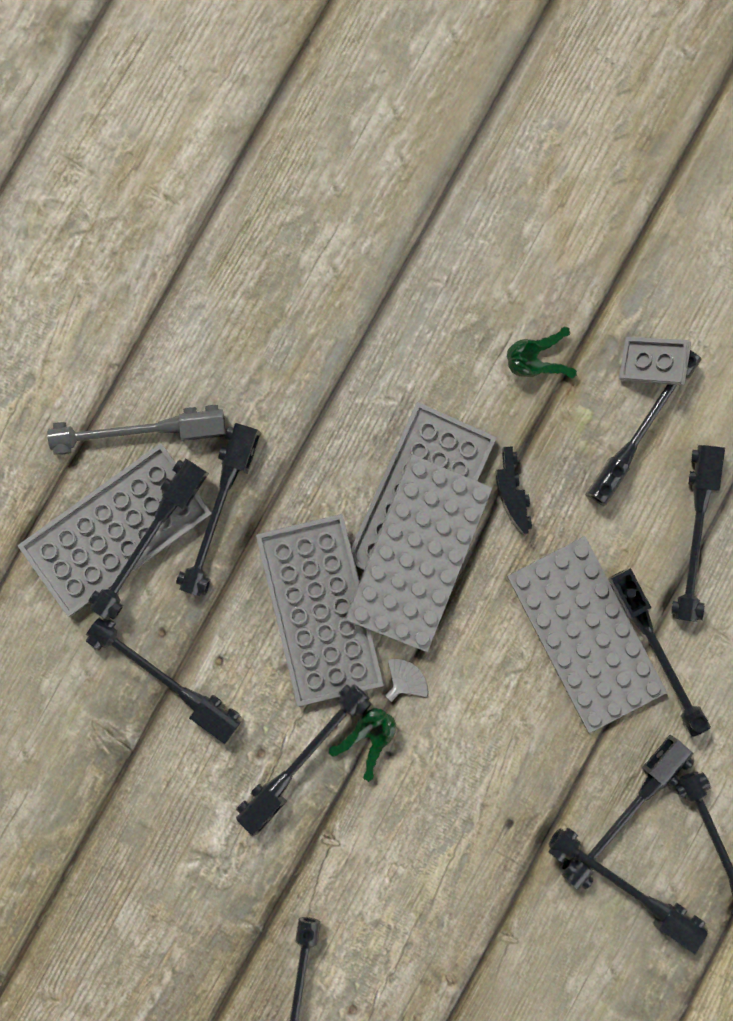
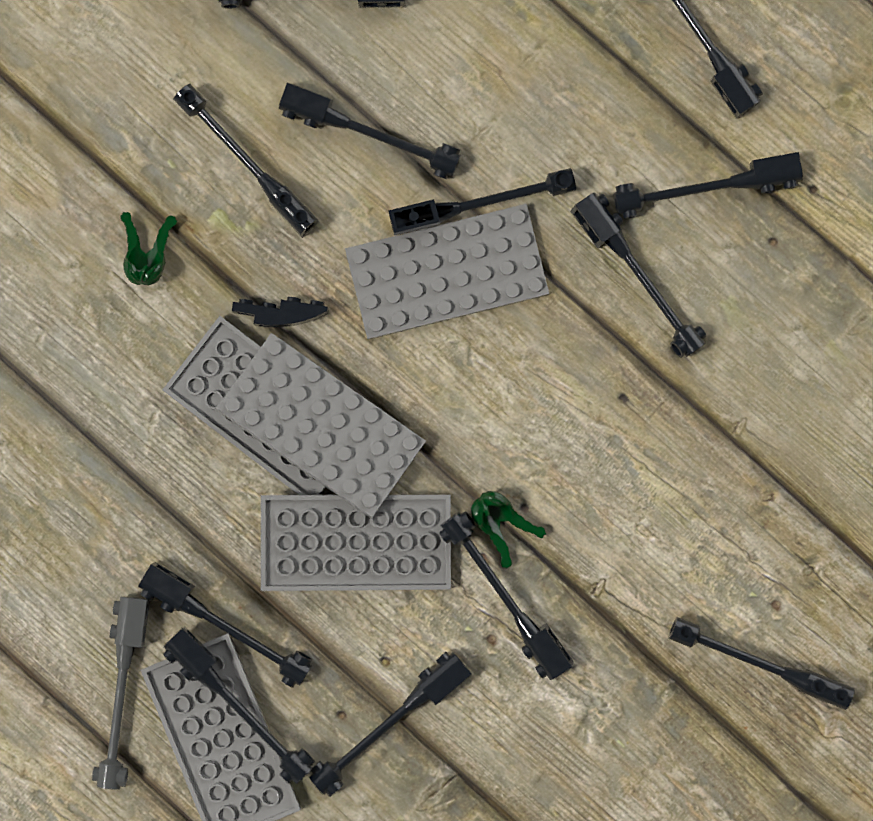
camera: 75 degrees left, 0 degrees up
light grey hand [385,659,428,702] -> none
black bar [548,827,708,955] -> none
light grey tile [619,337,691,385] -> none

